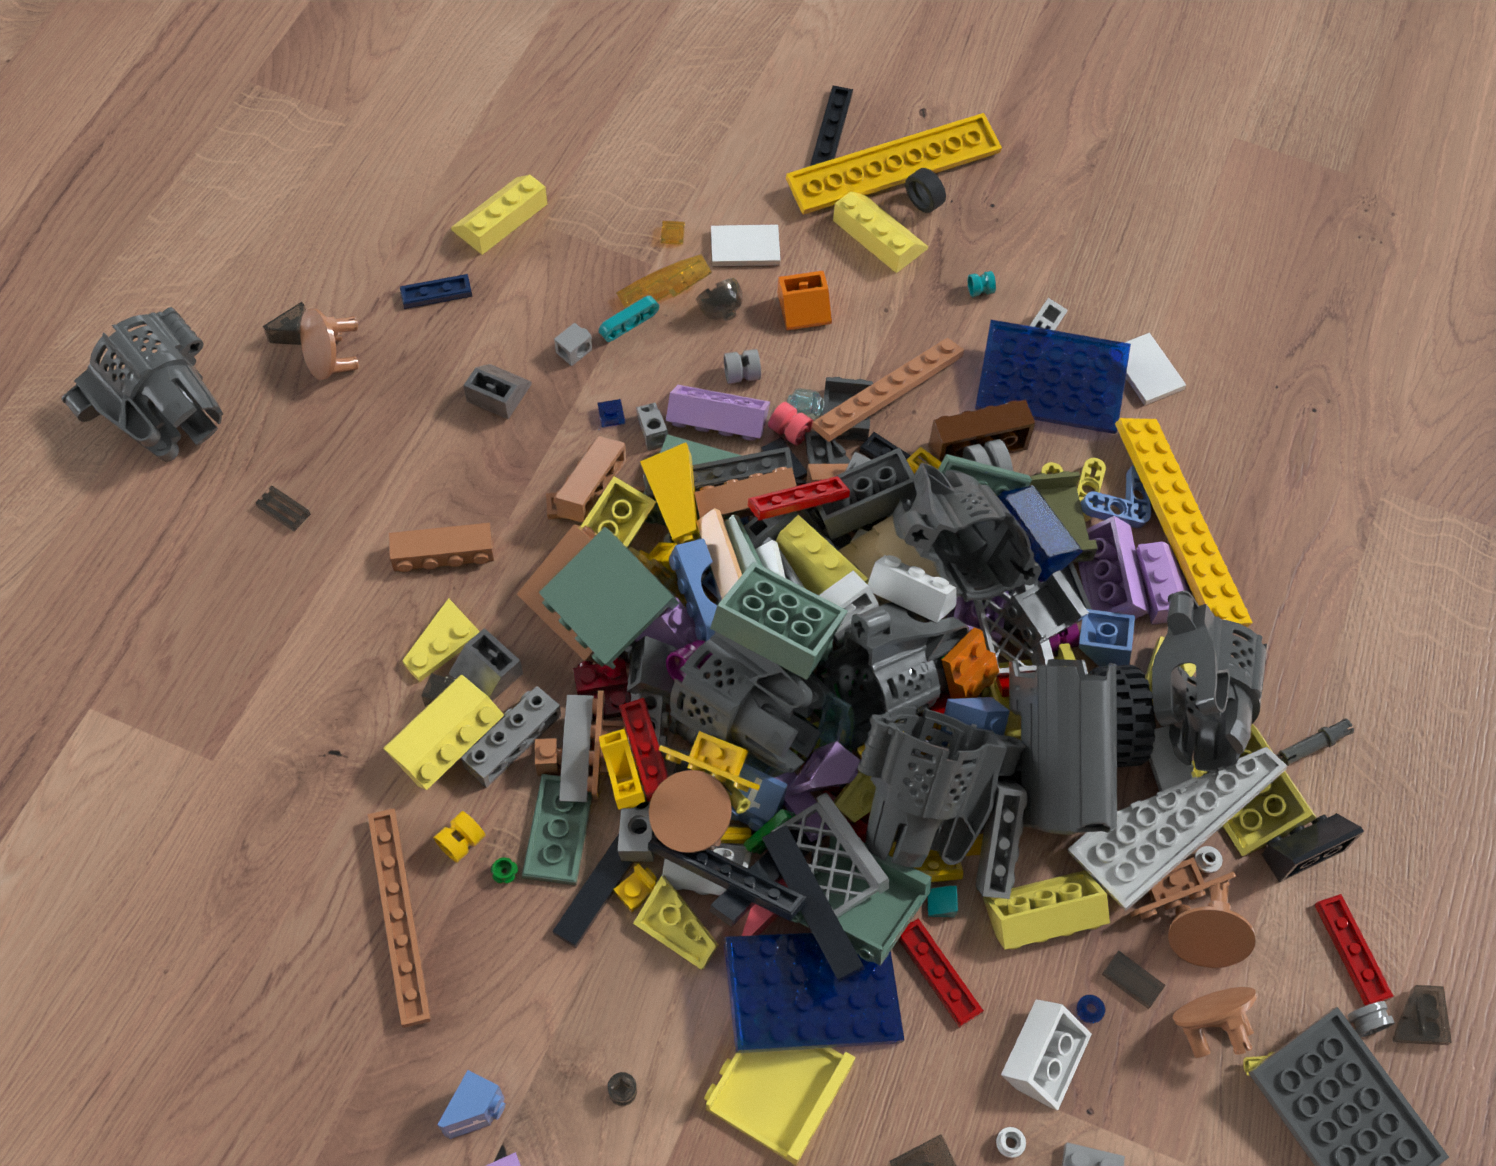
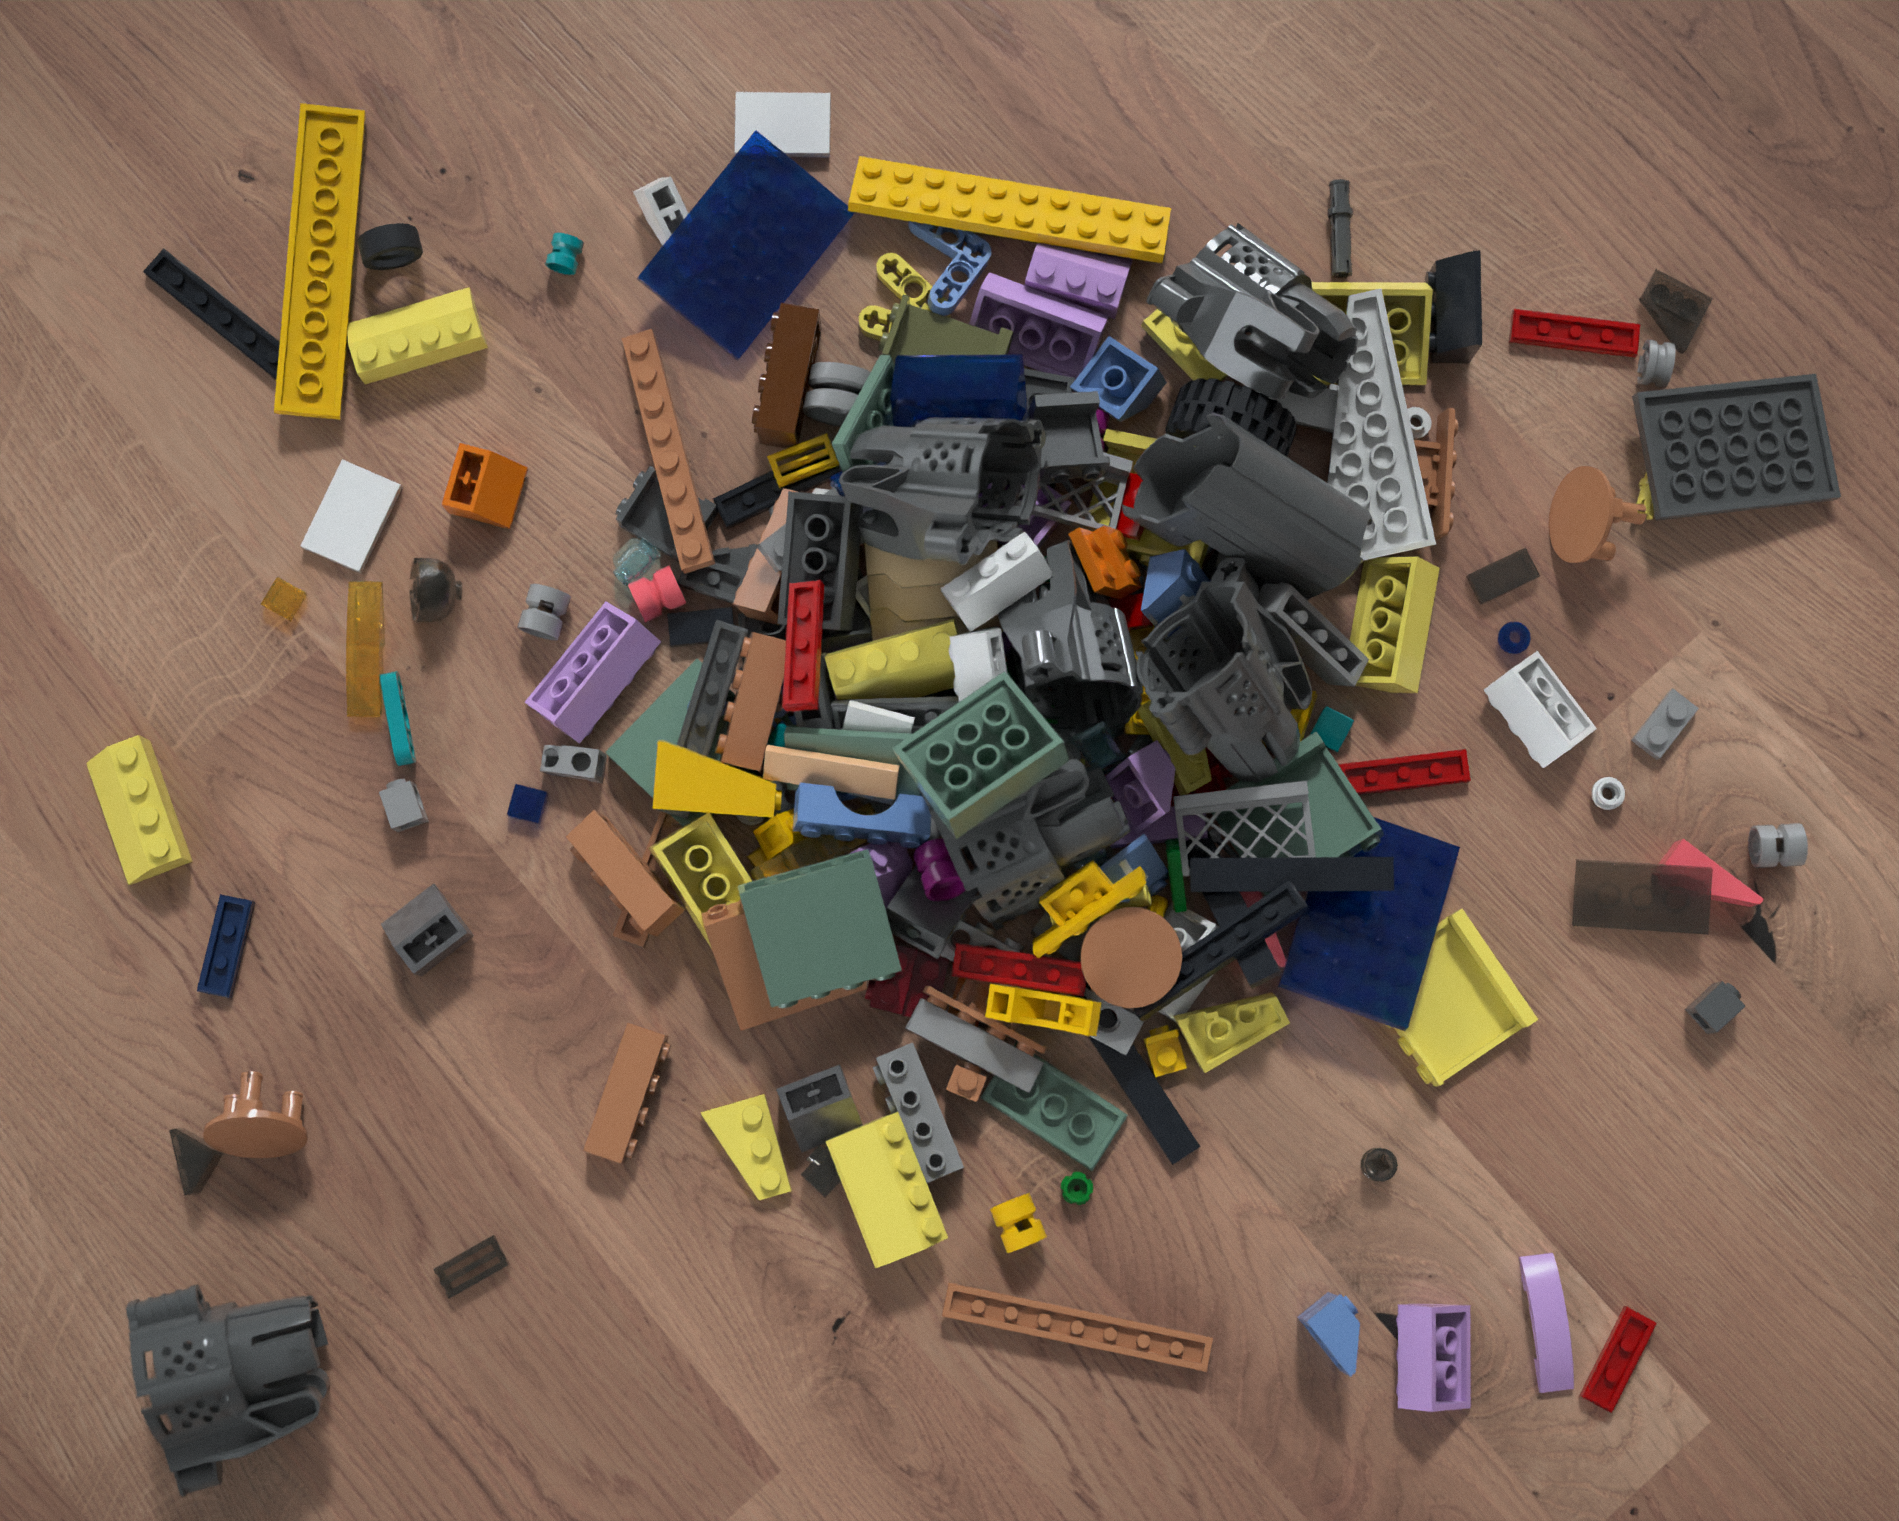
camera: 65 degrees left, 20 degrees up
nougat piece [1168,883,1256,968] -> none

